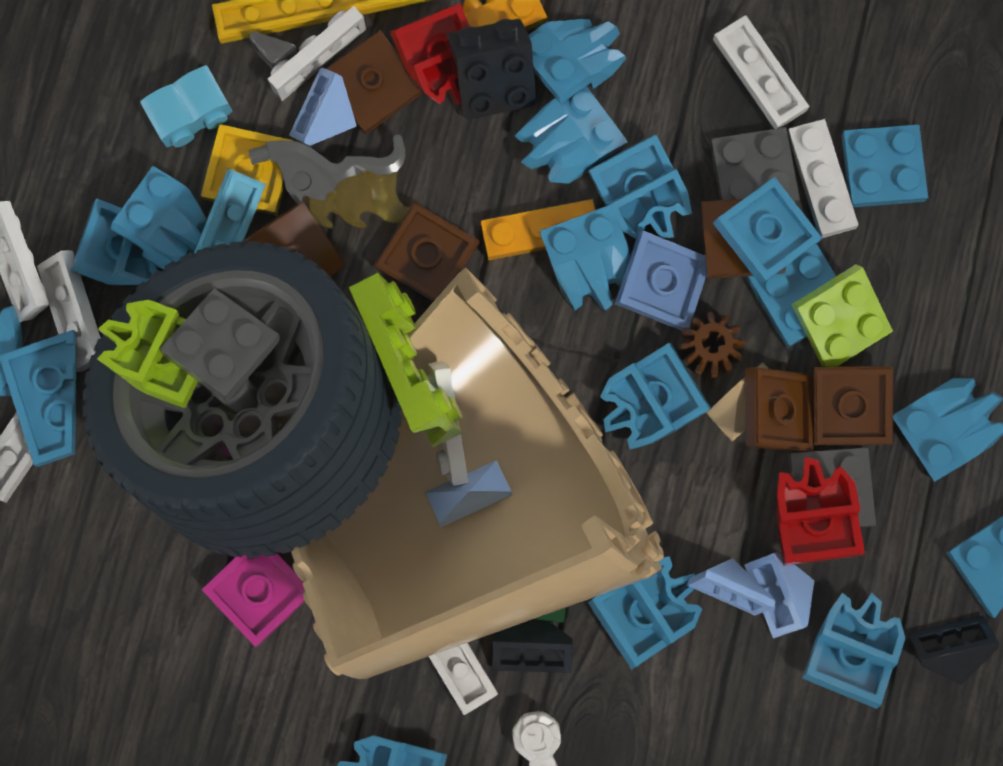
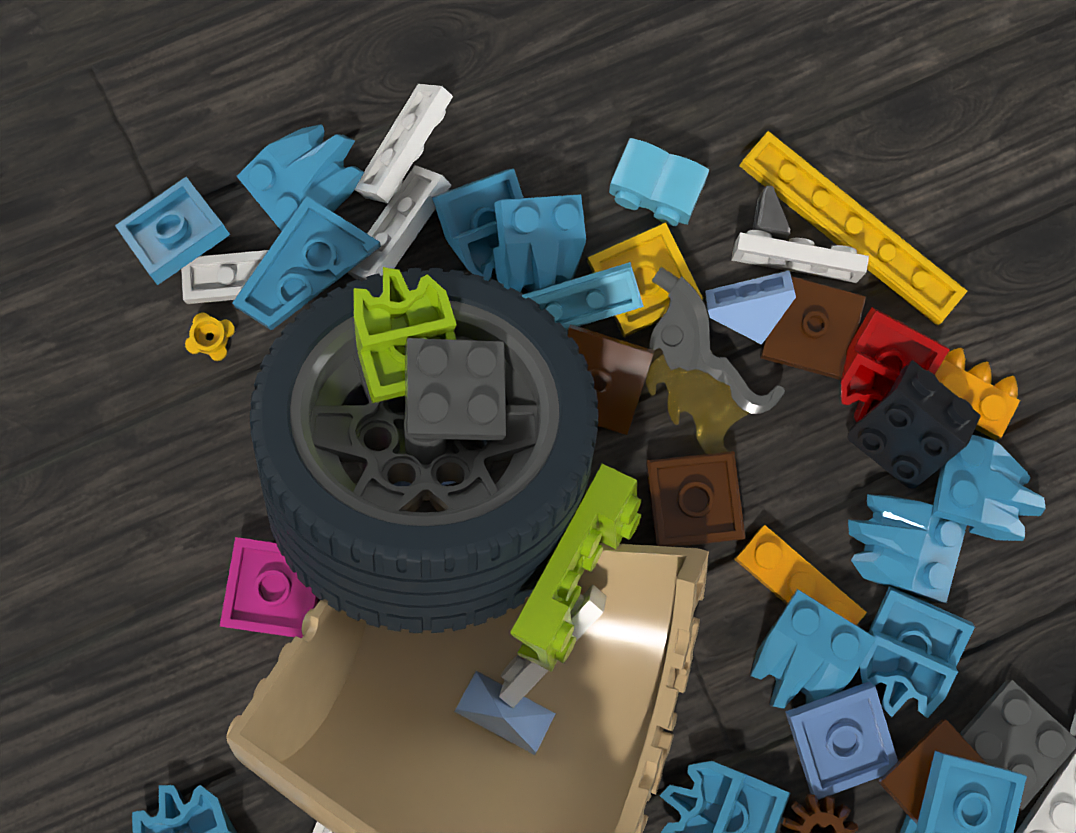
camera: 45 degrees right, 0 degrees up
none -> yellow plate [185,313,235,361]

